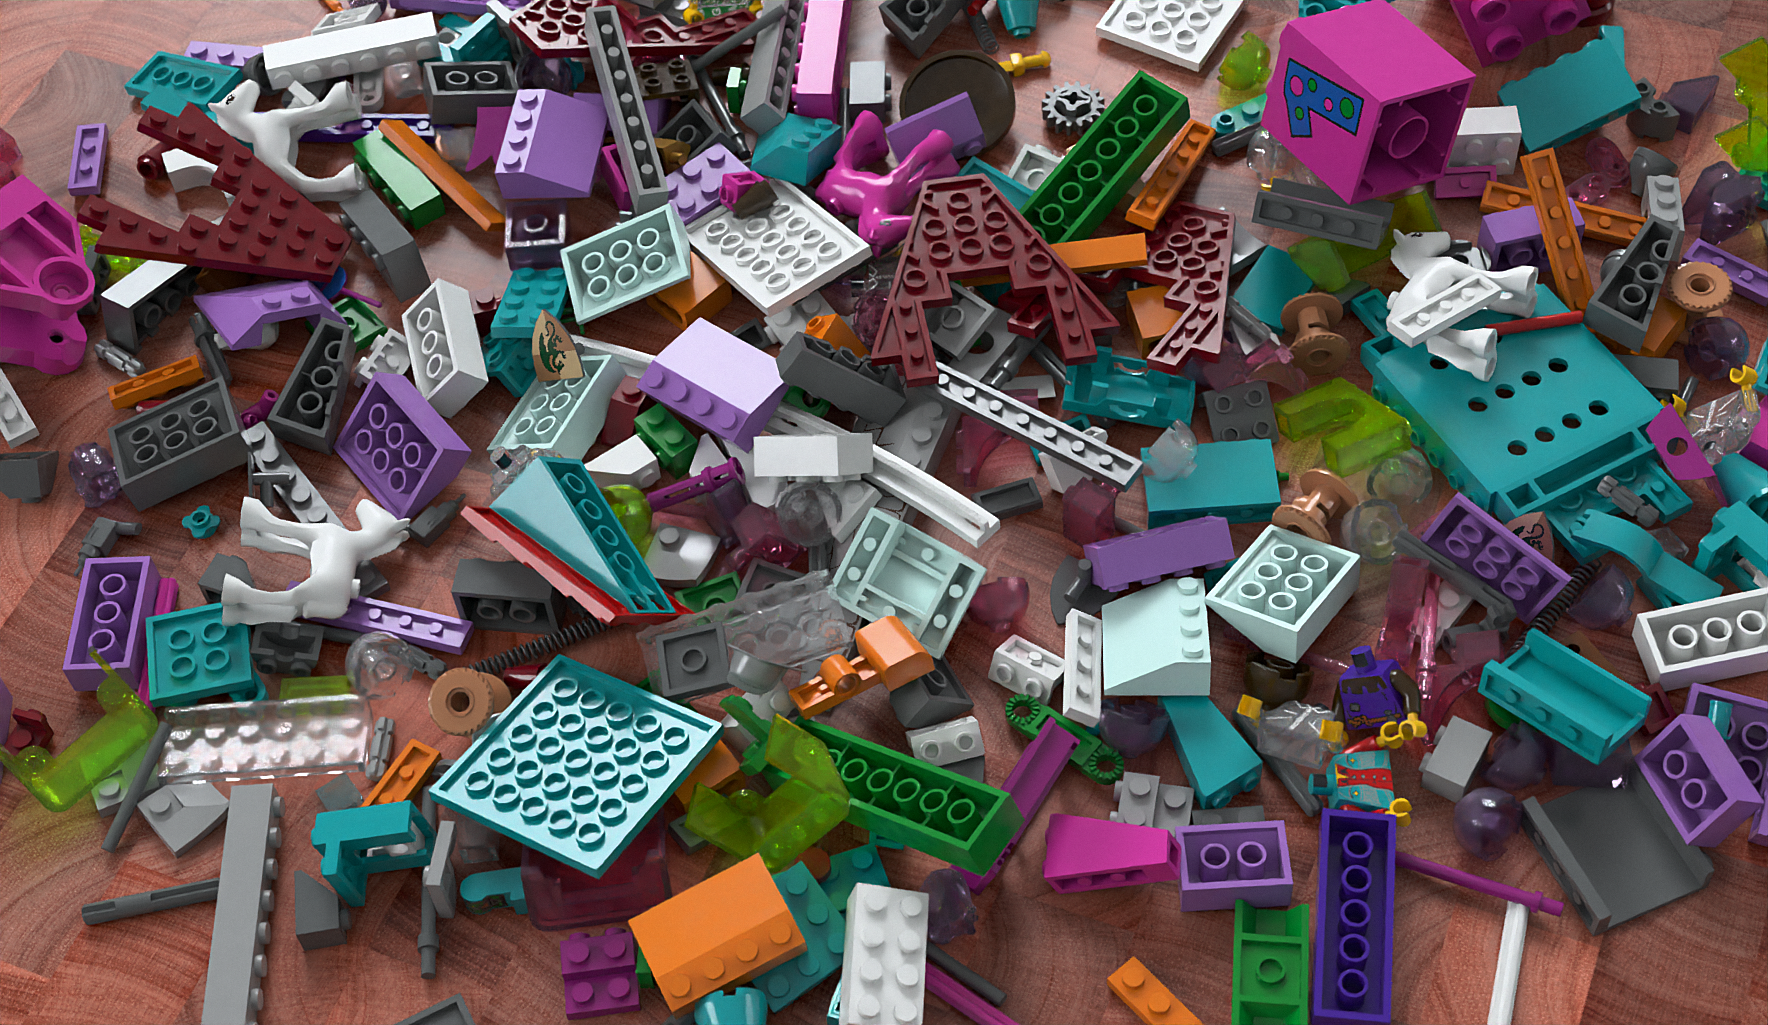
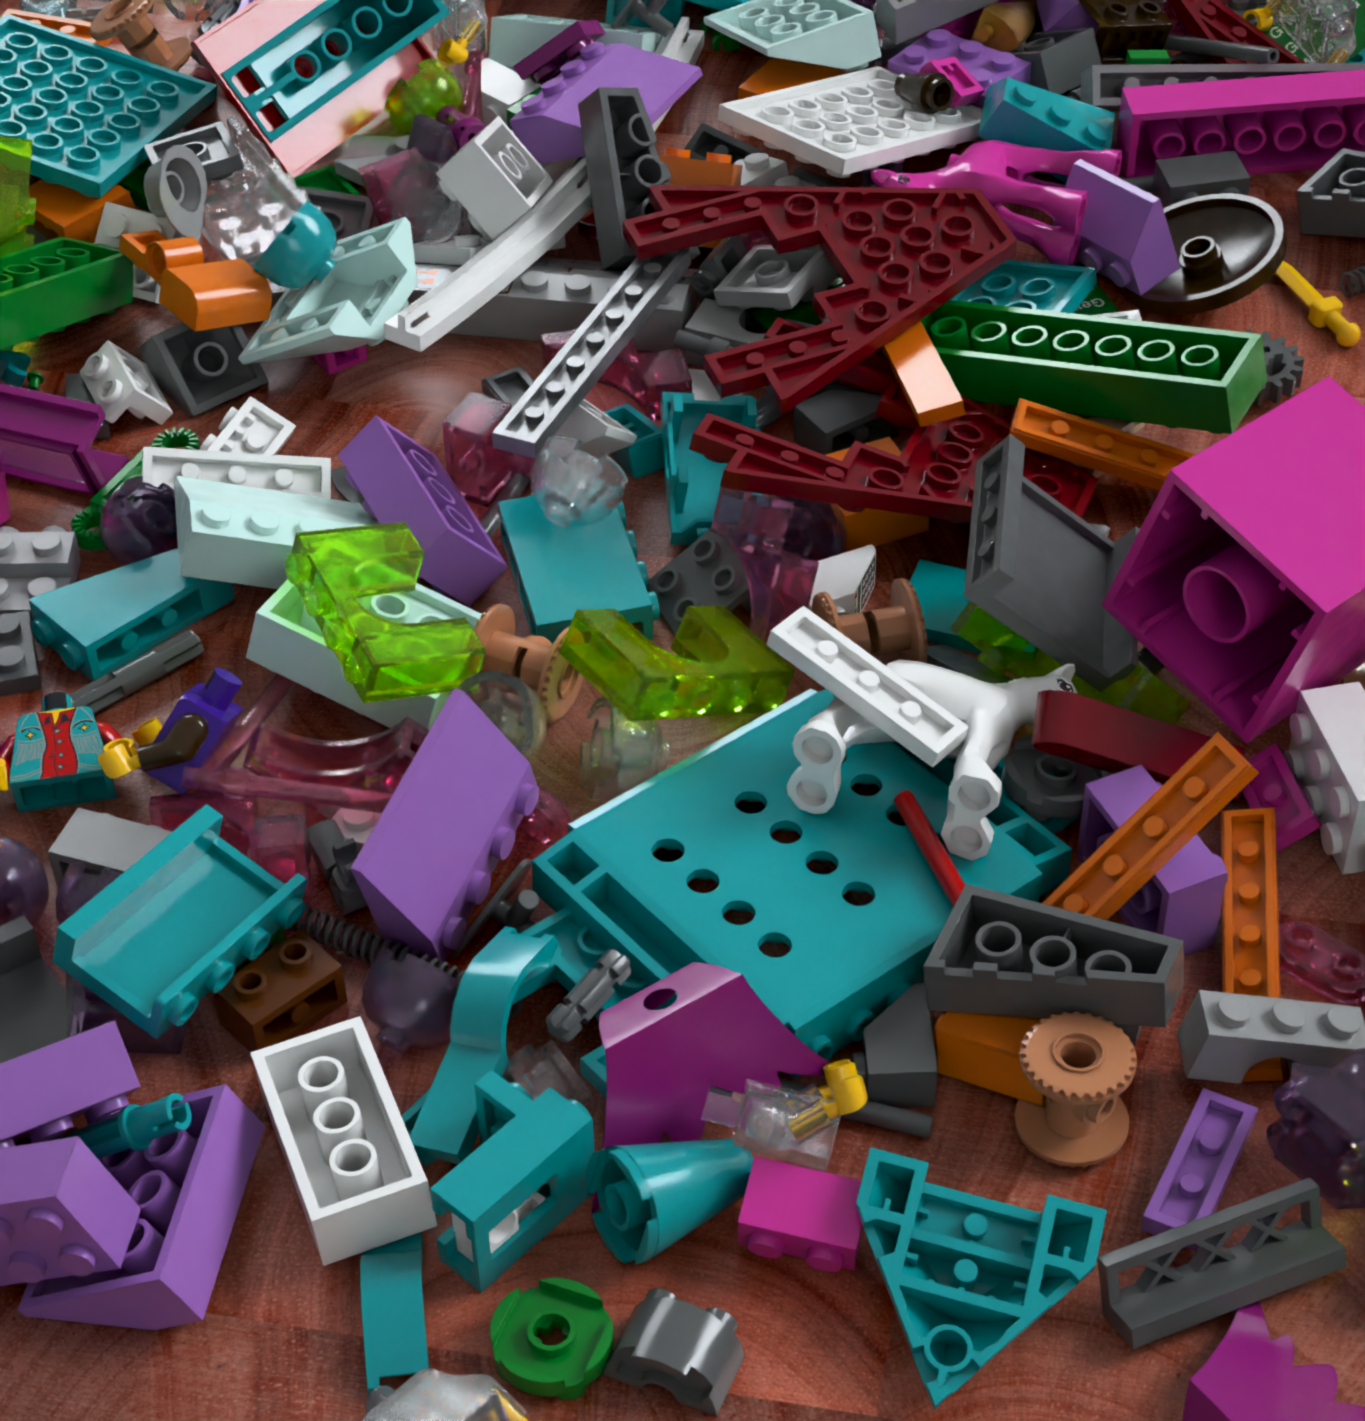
camera: 75 degrees right, 10 degrees down
green bracket [719,695,785,777] -> none
clear pink cylinder [966,577,1030,633] -> none
light grey axle [1226,296,1272,344] -> none
clear torso [1237,694,1345,770] -> none
dark brown cylinder [1243,652,1315,713] -> none
dark red bracket [1632,681,1677,736] -> none
clear purple cylinder [1683,316,1750,381] -> none
none -> teal cylinder [253,200,337,289]
none -> clear neon green arch [285,522,486,703]
none -> magenta plate [513,20,606,82]
none -> dark red beam [1031,690,1245,804]

